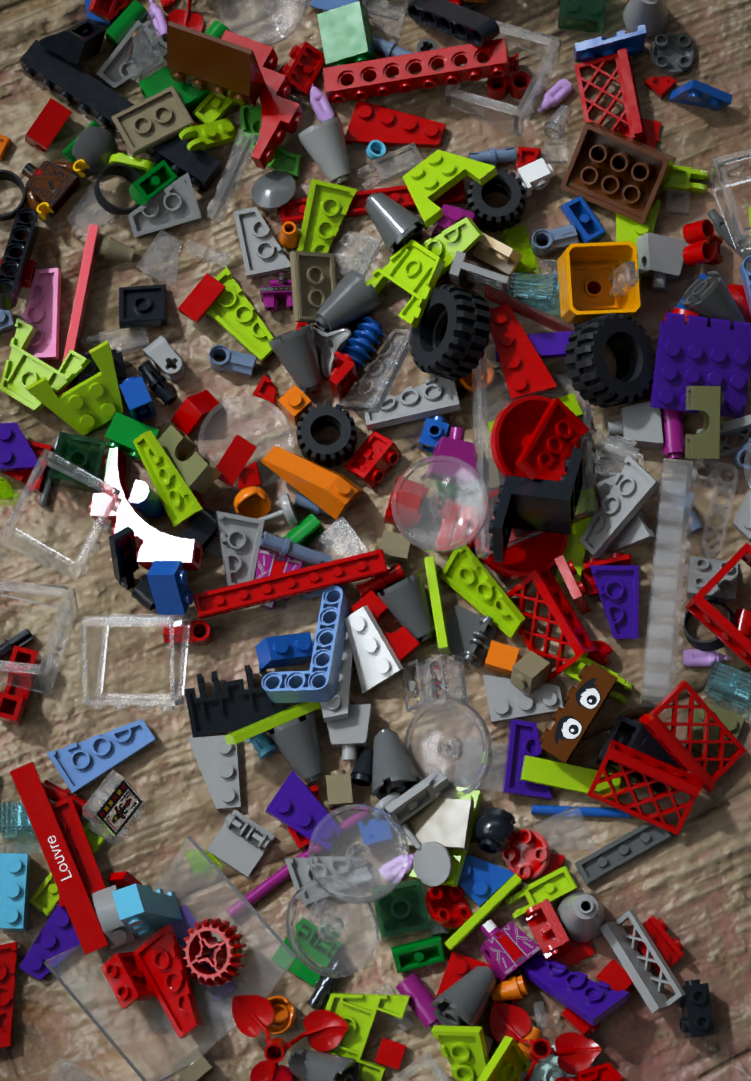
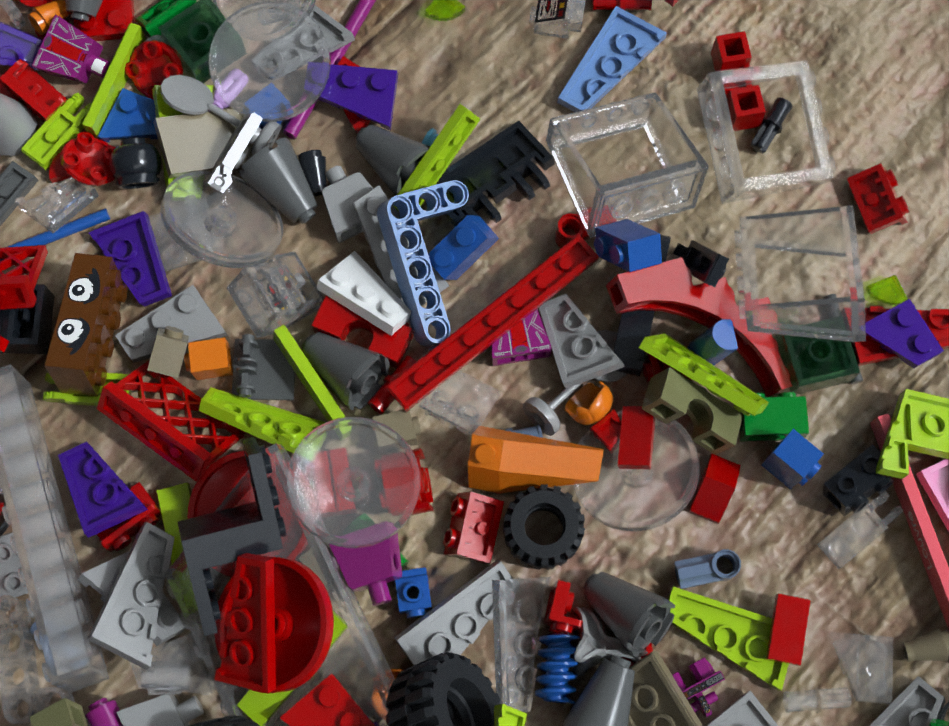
camera: 150 degrees right, 0 degrees up
lime wing [27,340,124,436] -> none
black tile [119,284,167,329] -> none
black pin [138,360,177,406] -> none
light grey piece [143,335,185,381] -> none
light grey wing [188,735,241,810] -> none
light grey hinge [207,809,275,877] -> none
red tile [253,374,277,407] -> none
sand blue pin [259,531,332,565] -> none
orange brick [278,385,312,425] -> none
green brick [283,514,324,558] -> none
dark tan brick [326,770,354,809] -> none
lime tile [520,755,621,799] -> none
wing [554,555,591,615] -> none
red tile [586,640,613,666] -> none

